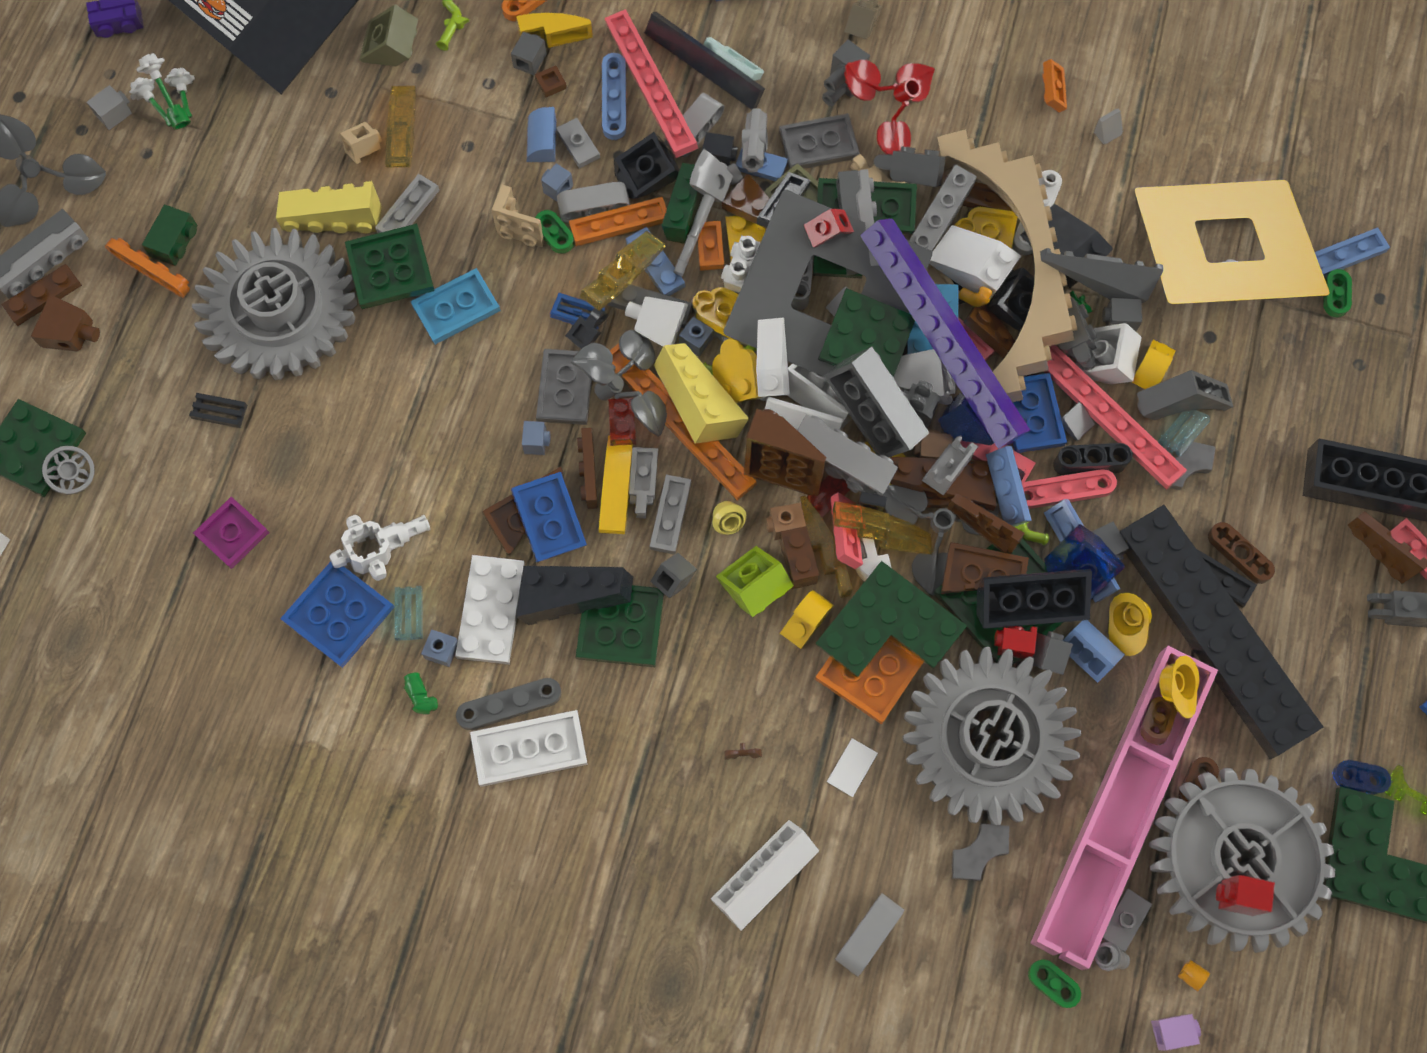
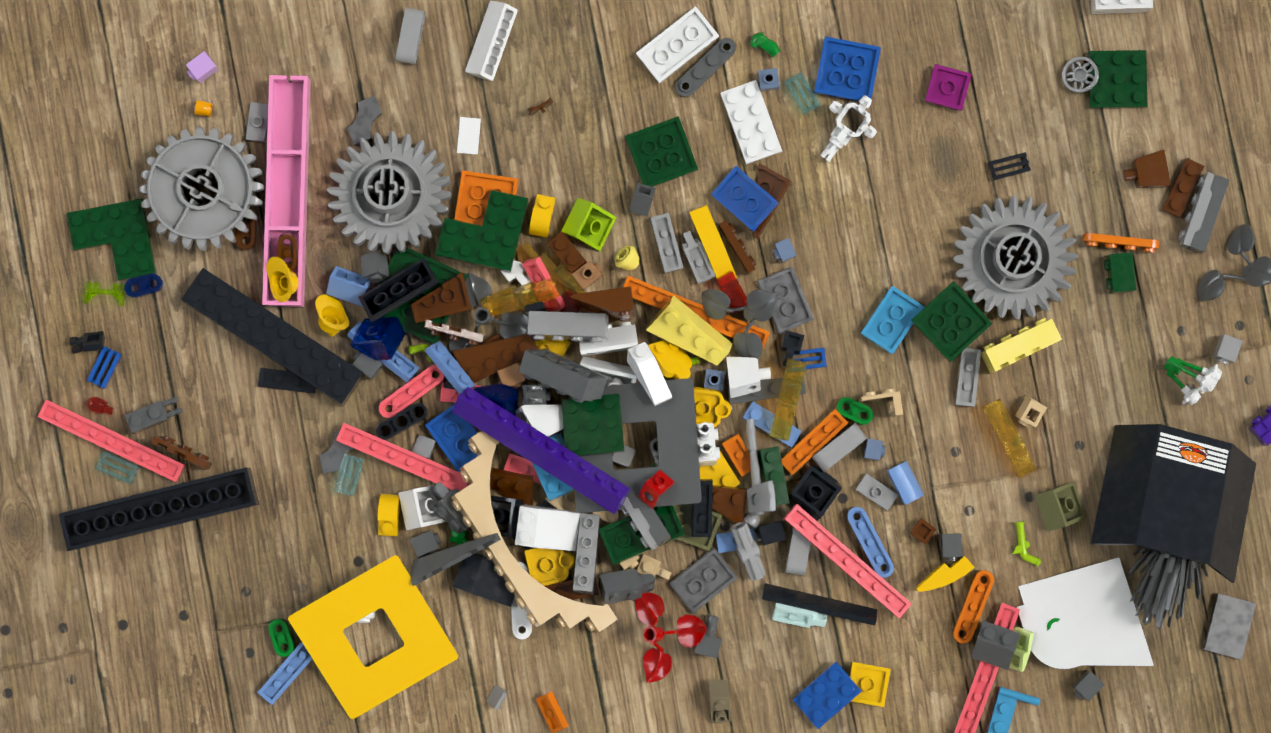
camera: 160 degrees right, 15 degrees up
black wedge [516,566,633,625] -> none
light grey hinge [922,436,978,495] -> none
light orange arm [958,286,992,307] -> none
red brick [994,626,1037,659] -> none
green plate [1028,959,1081,1008] -> none
light grey cone [1094,942,1130,971] -> none
dark grey arch [1137,370,1233,420] -> none
reddish brown beam [1208,522,1275,584] -> none
red brick [1216,875,1275,916] -> none

